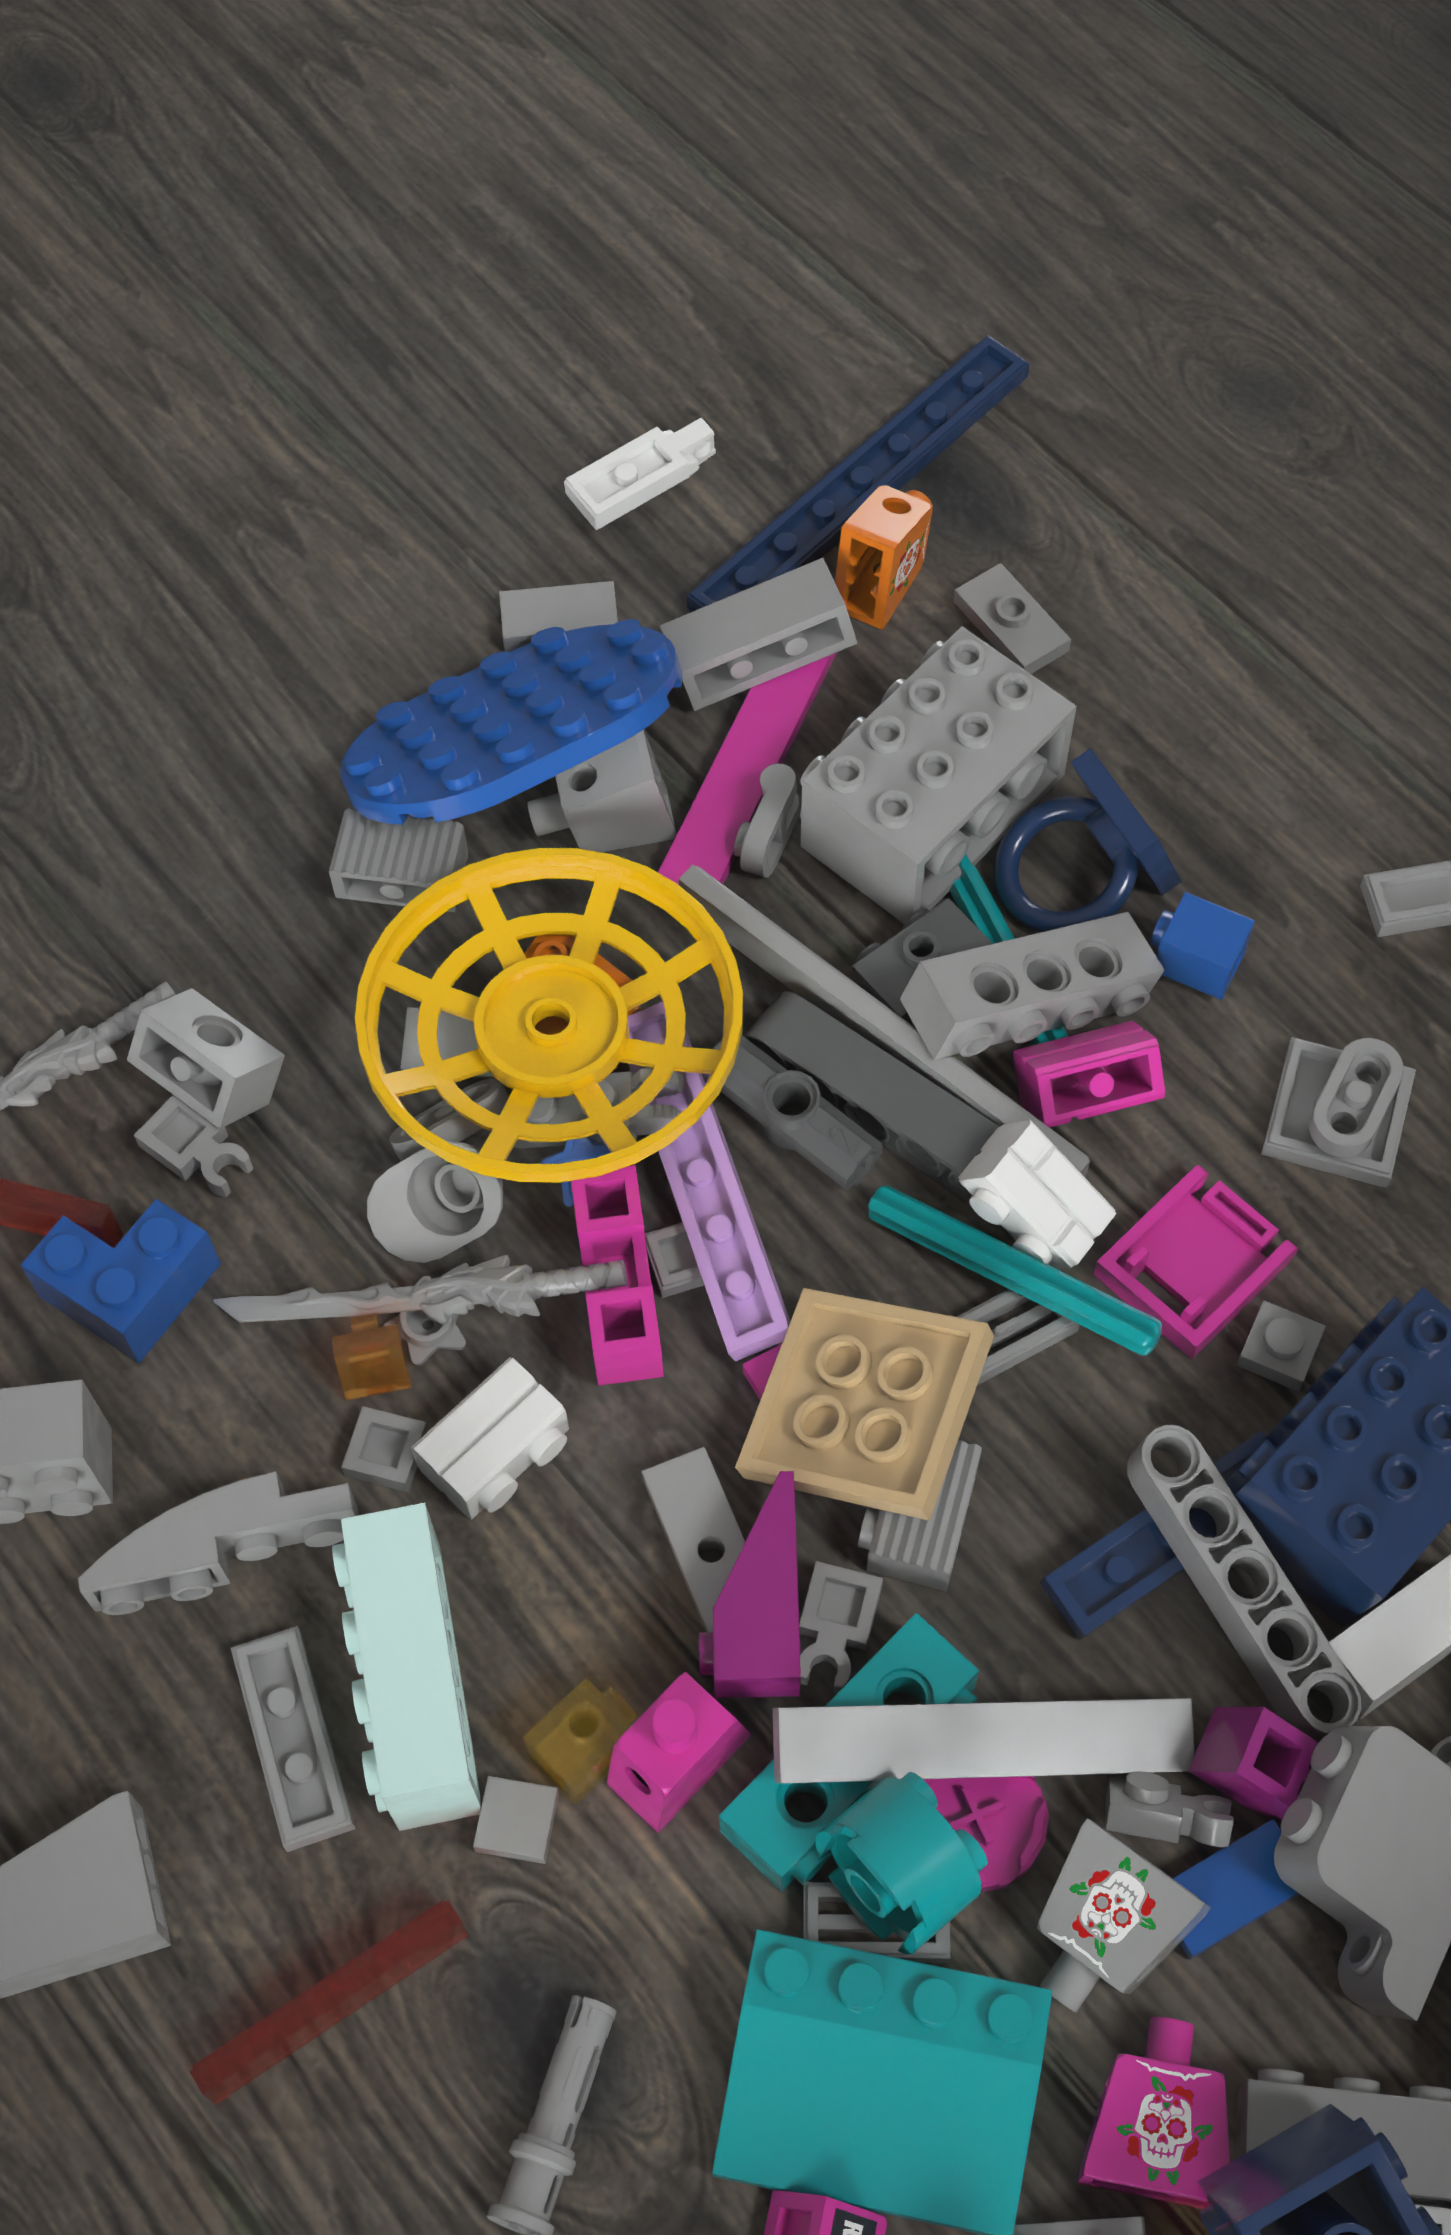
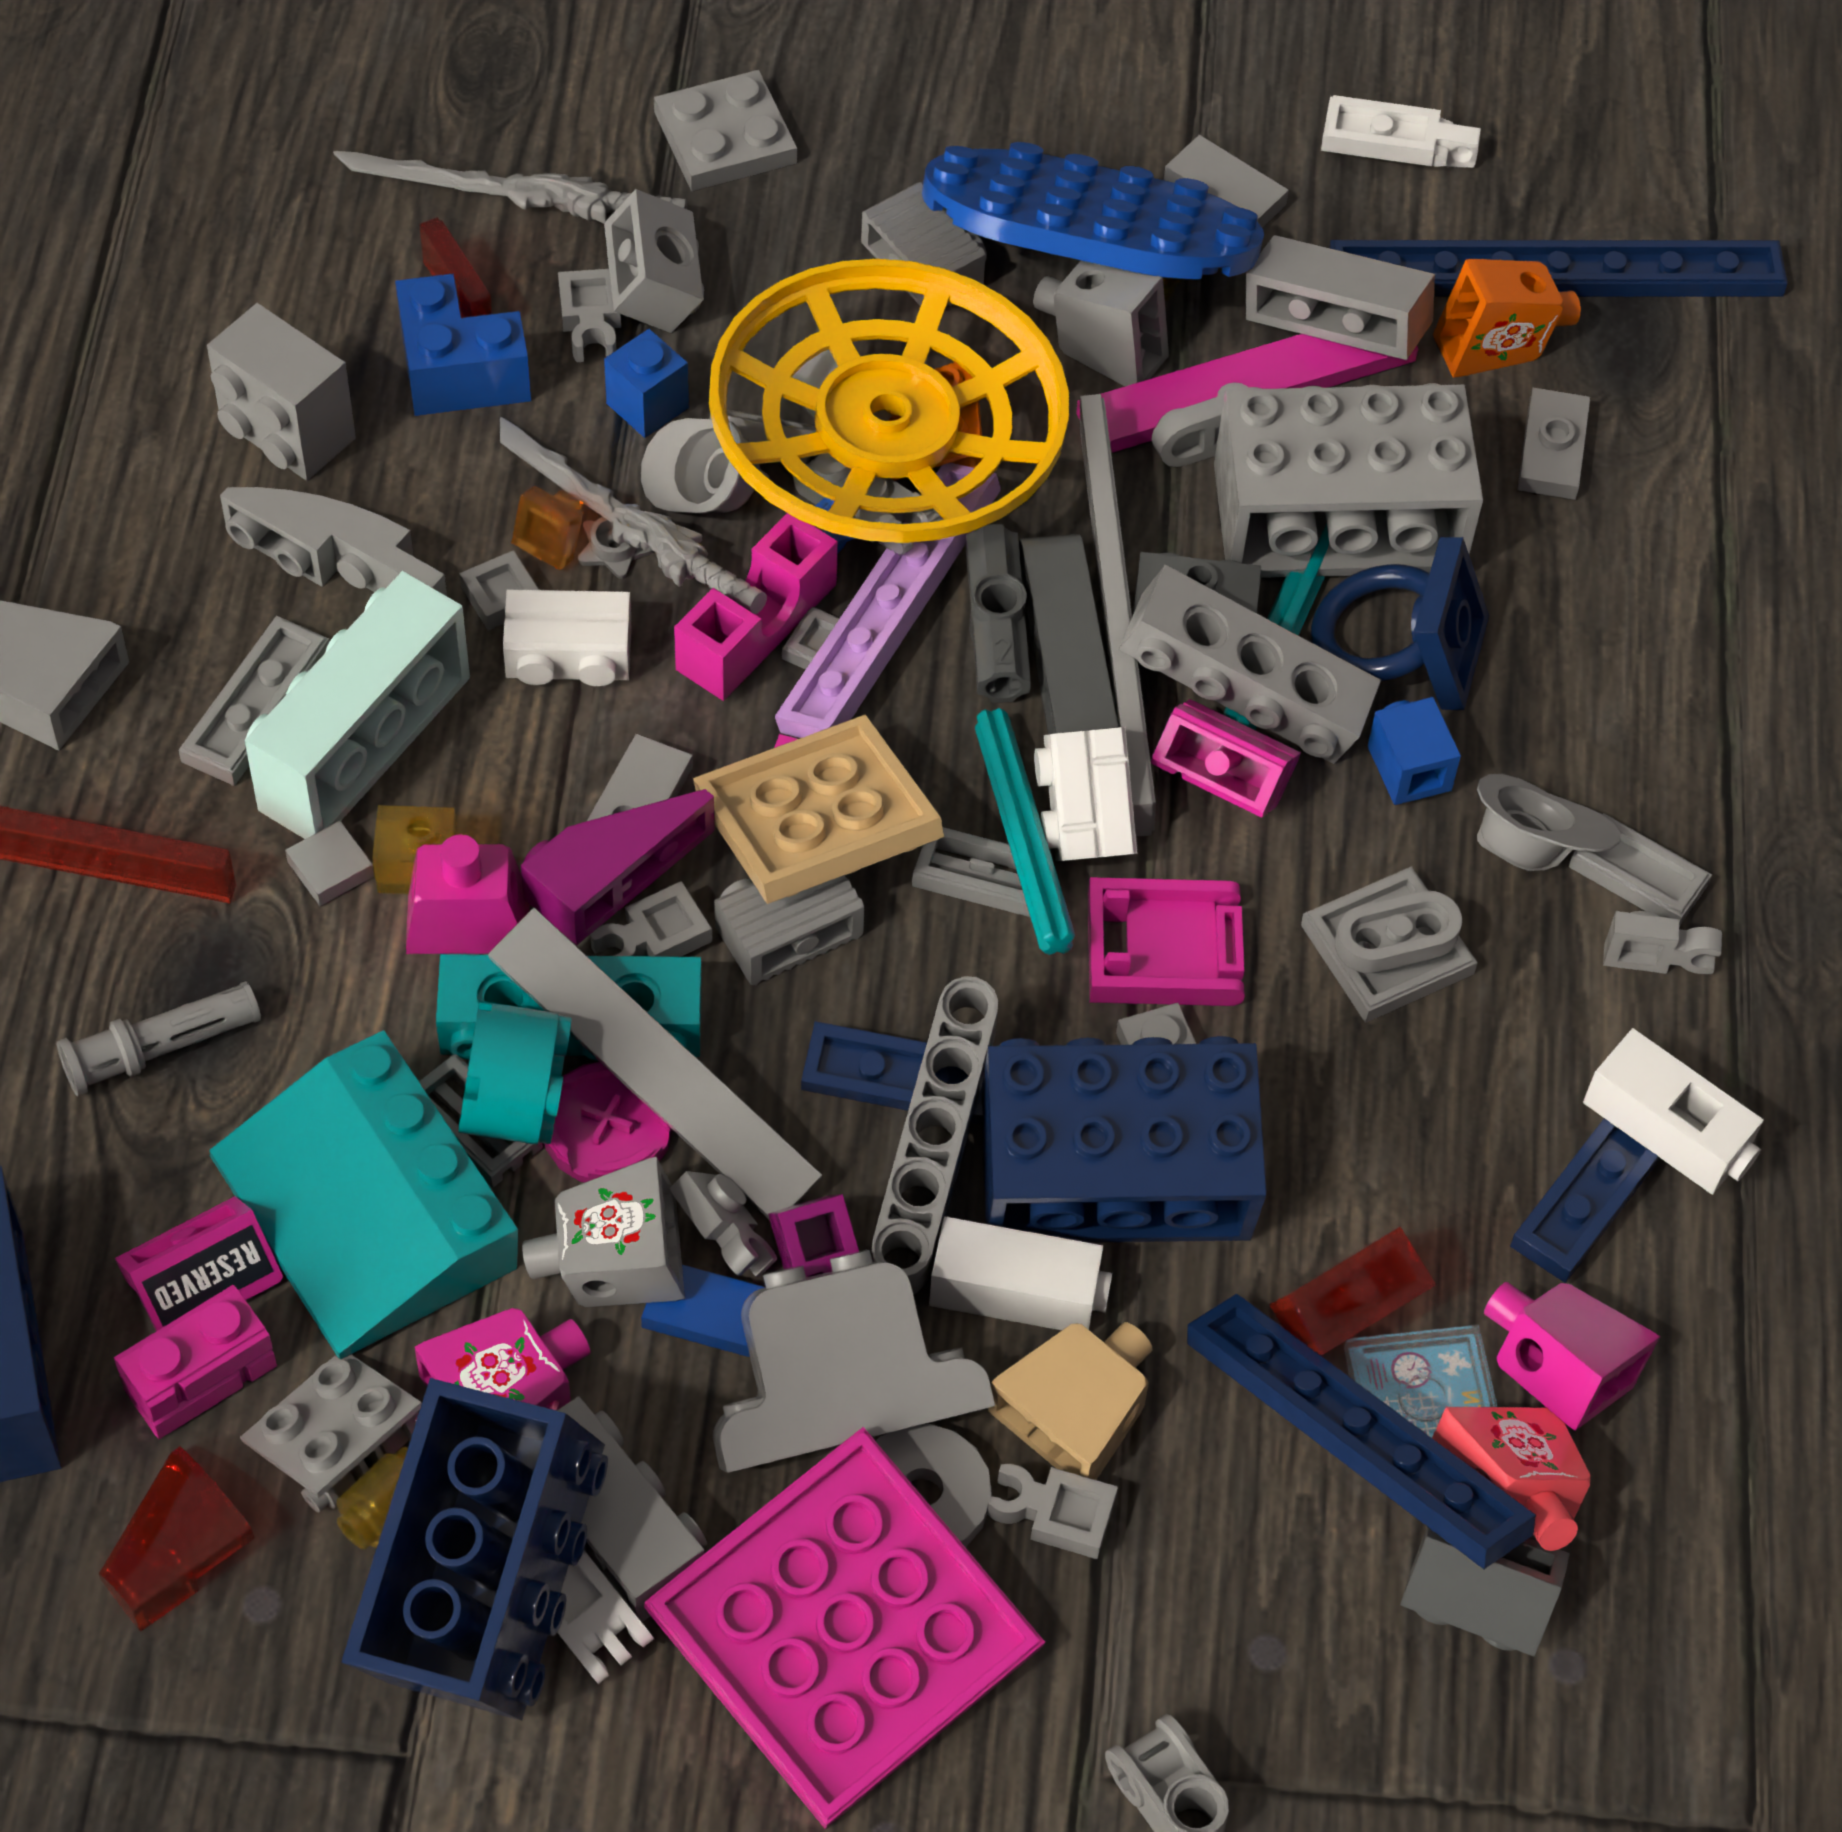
camera: 40 degrees right, 5 degrees down
none -> blue brick [604,329,689,438]
none -> light grey plate [654,70,797,191]
none -> light grey piece [1477,774,1621,871]

